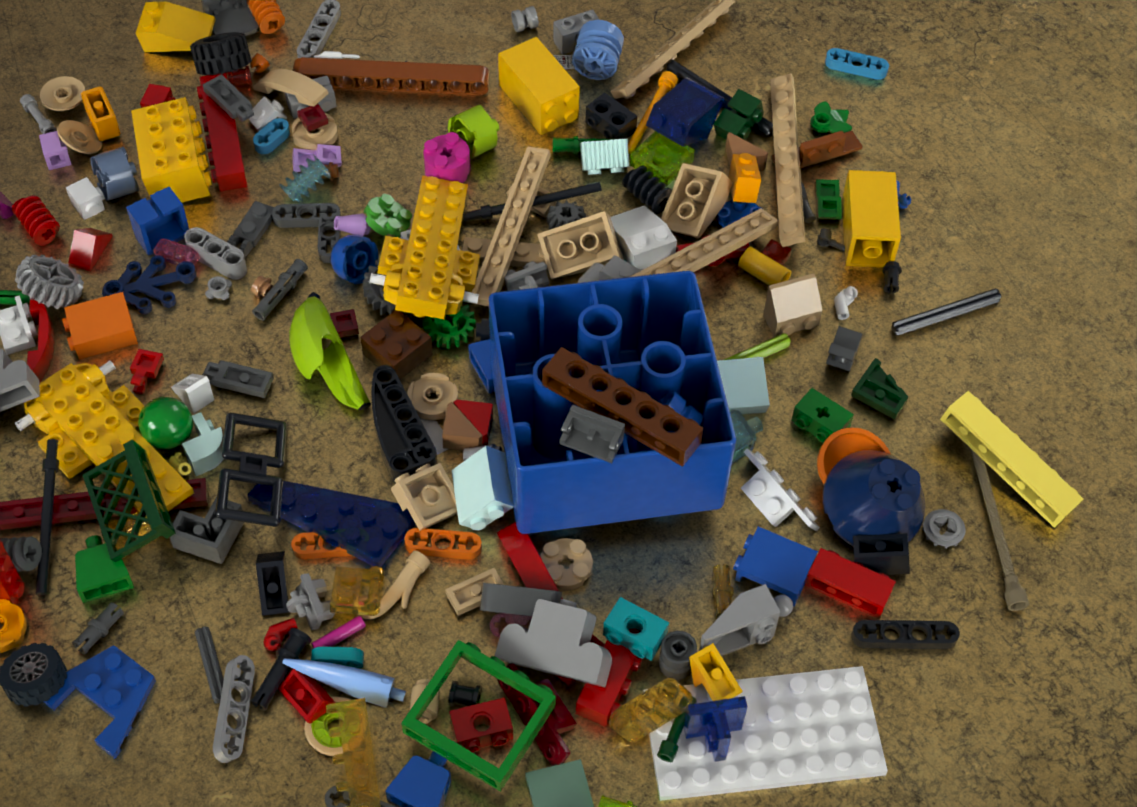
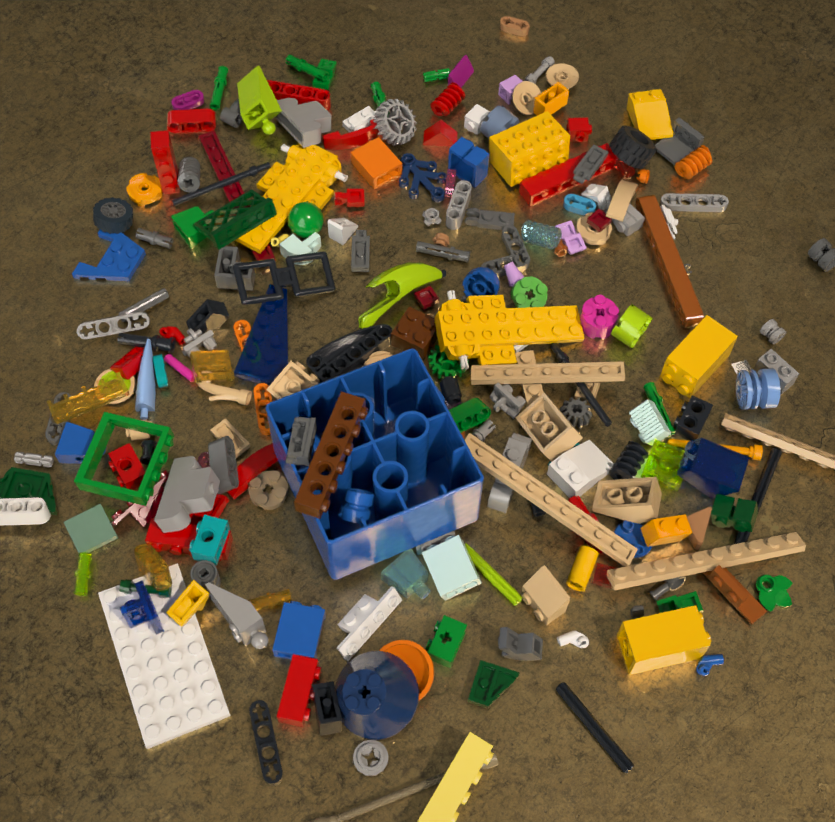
camera: 75 degrees right, 5 degrees up
black pin [882,261,902,293] -> none

